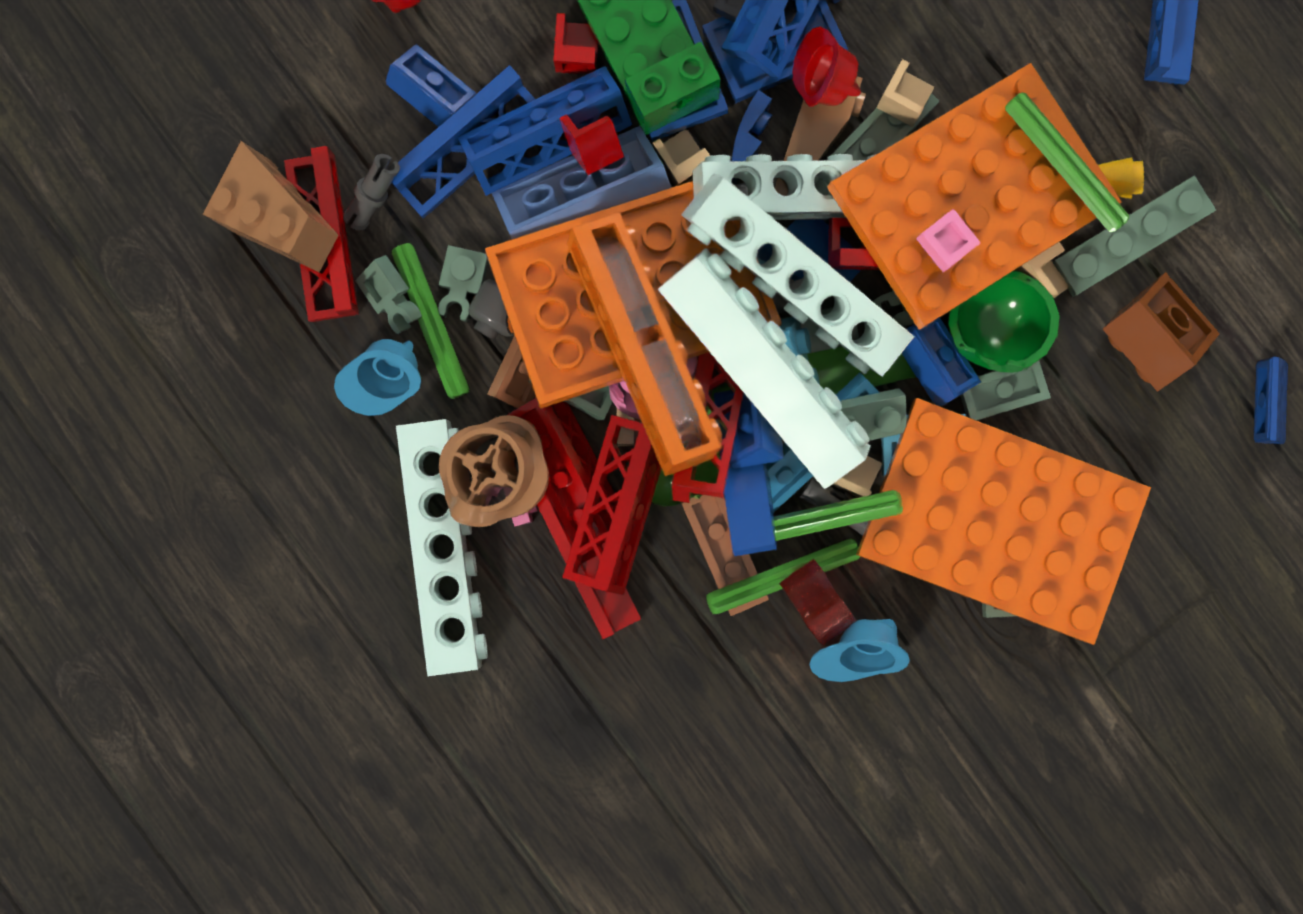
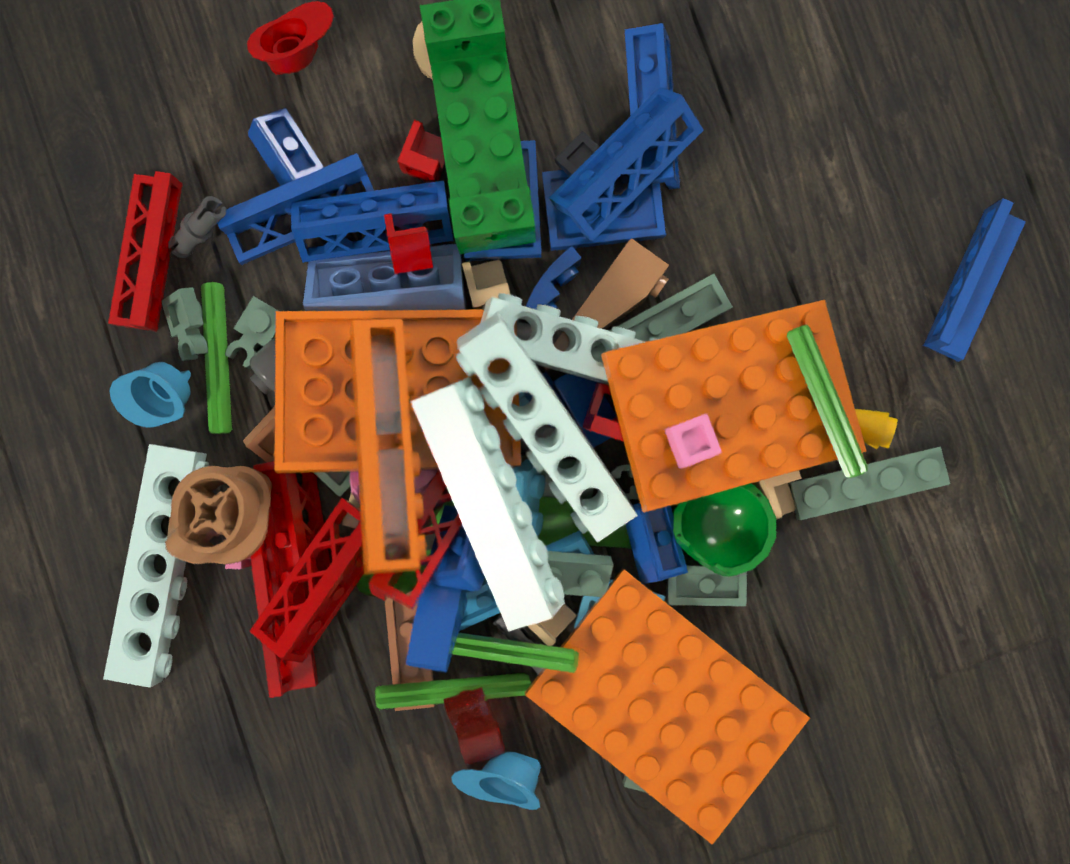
camera: 15 degrees right, 0 degrees up
medium nougat wedge [203,141,338,272] -> none
red piece [792,26,862,107] -> none
tan panel [876,59,934,127] -> none
dark orange slope [1103,272,1220,392] -> none
blue slope [1254,357,1288,444] -> none

